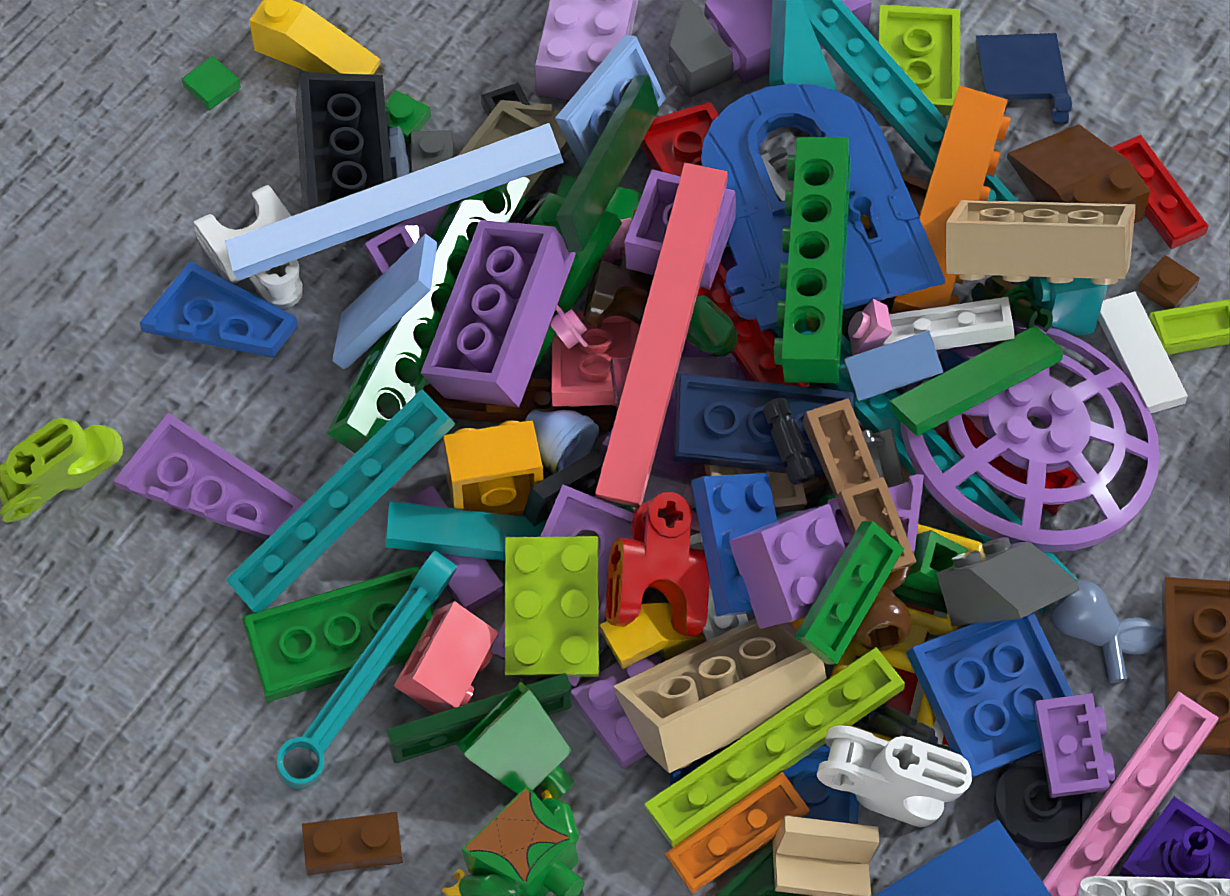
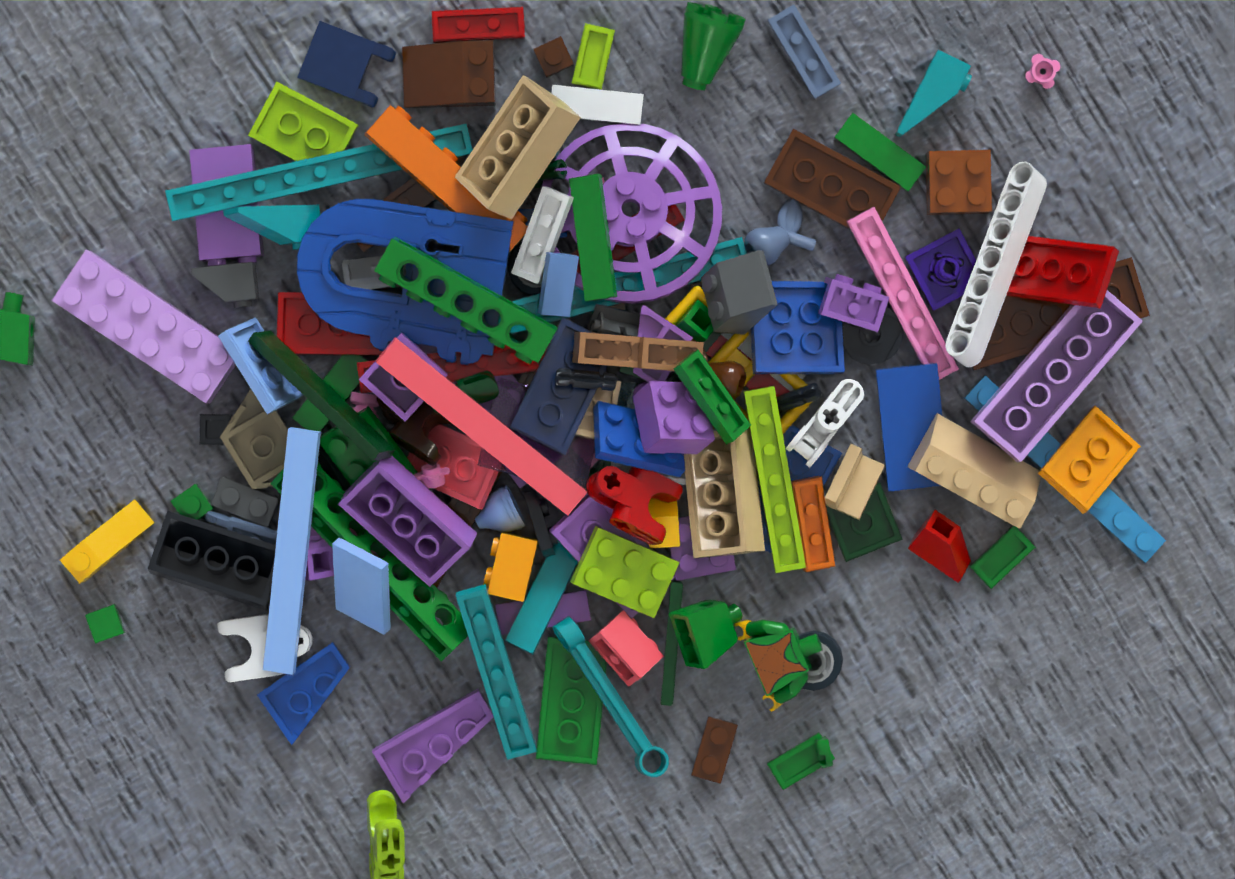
camera: 60 degrees left, 30 degrees up
bright pink plate [848,299,892,356] -> none

